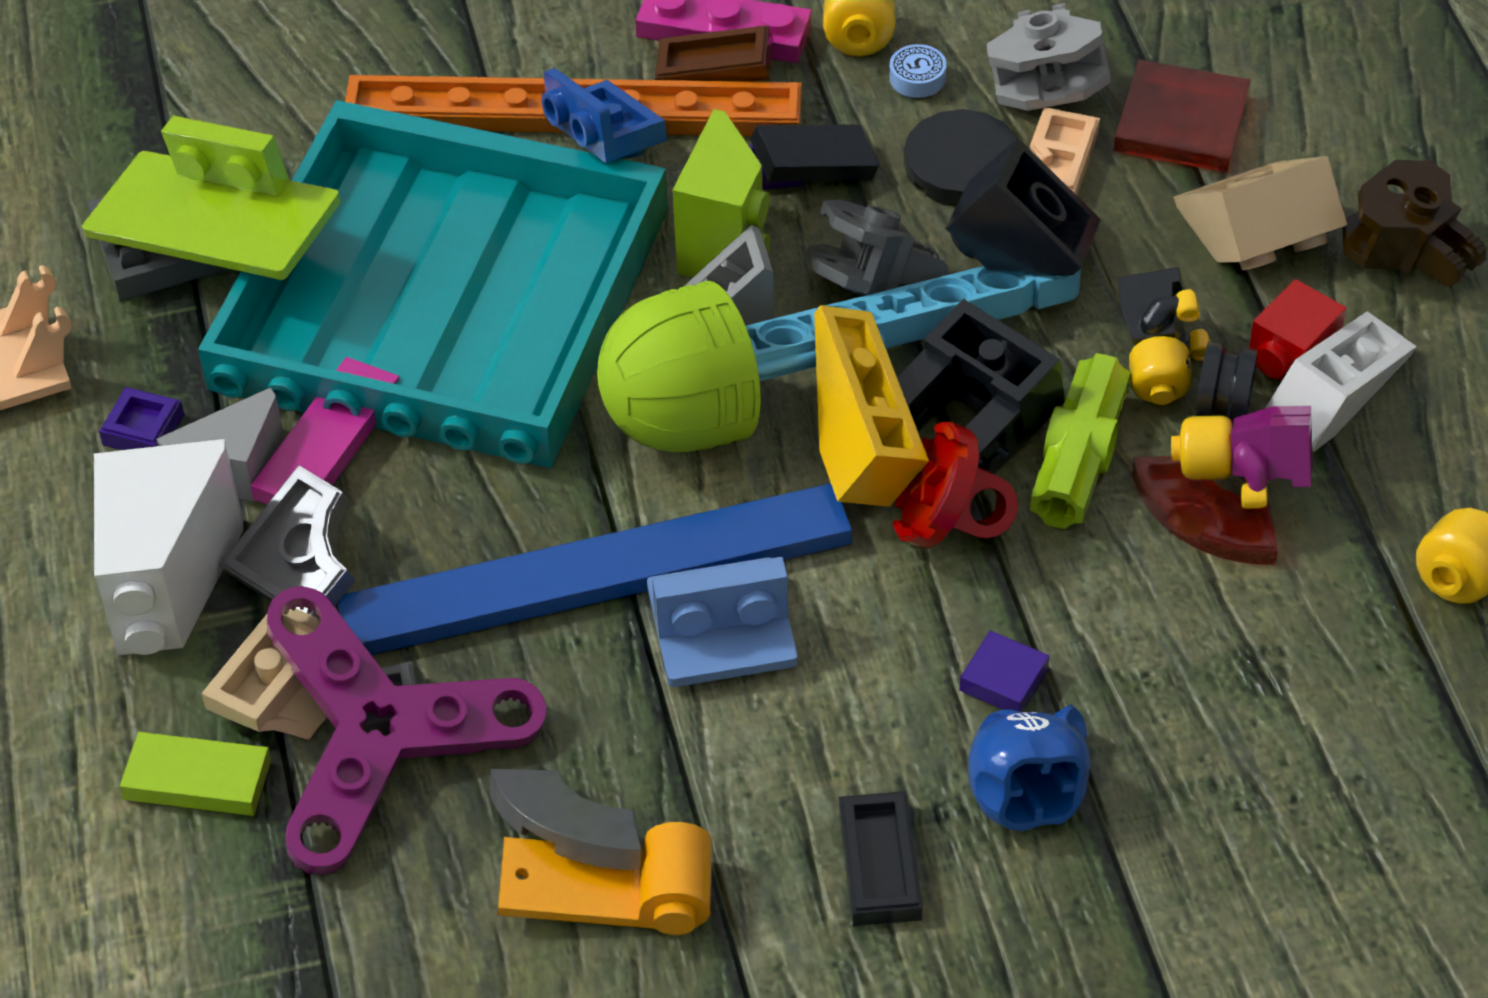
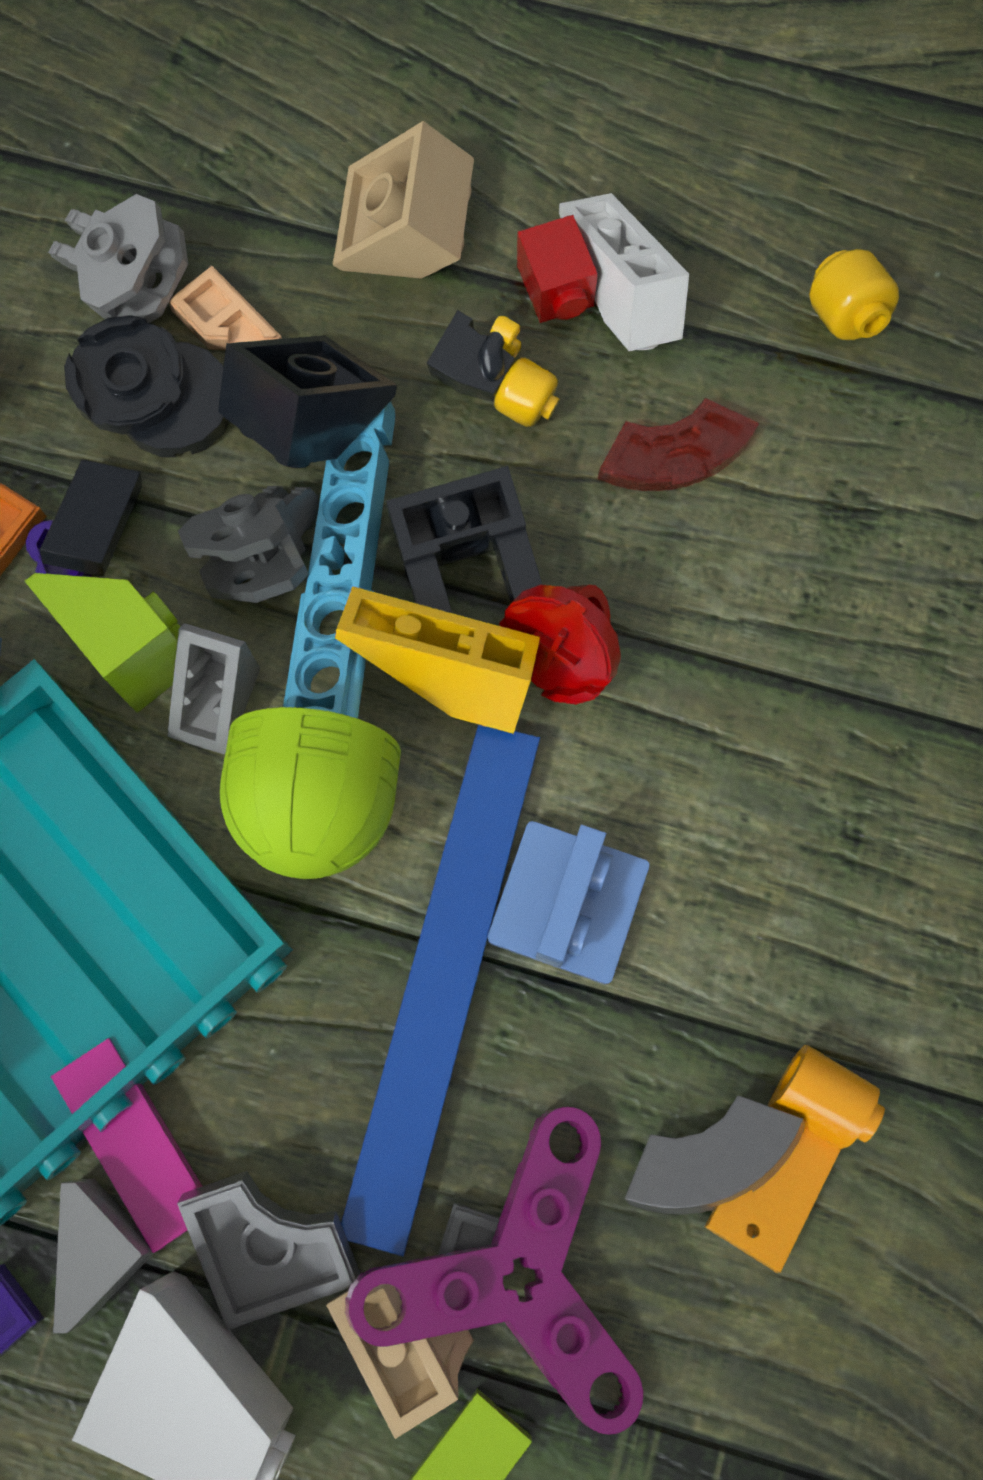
camera: 60 degrees left, 25 degrees up
black tile [839,791,923,926] -> none
light blue tile [890,44,947,98] -> none
dark purple tile [959,630,1049,712] -> none
blue piece [968,704,1091,831] -> none
lime piece [1030,353,1131,529] -> none
clear red tile [1114,60,1251,172] -> none
magenta piece [1171,406,1313,509] -> none
black wheel [1195,341,1258,424] -> none
dark brown hinge [1342,160,1487,288] -> none
none -> black tile [64,315,188,435]

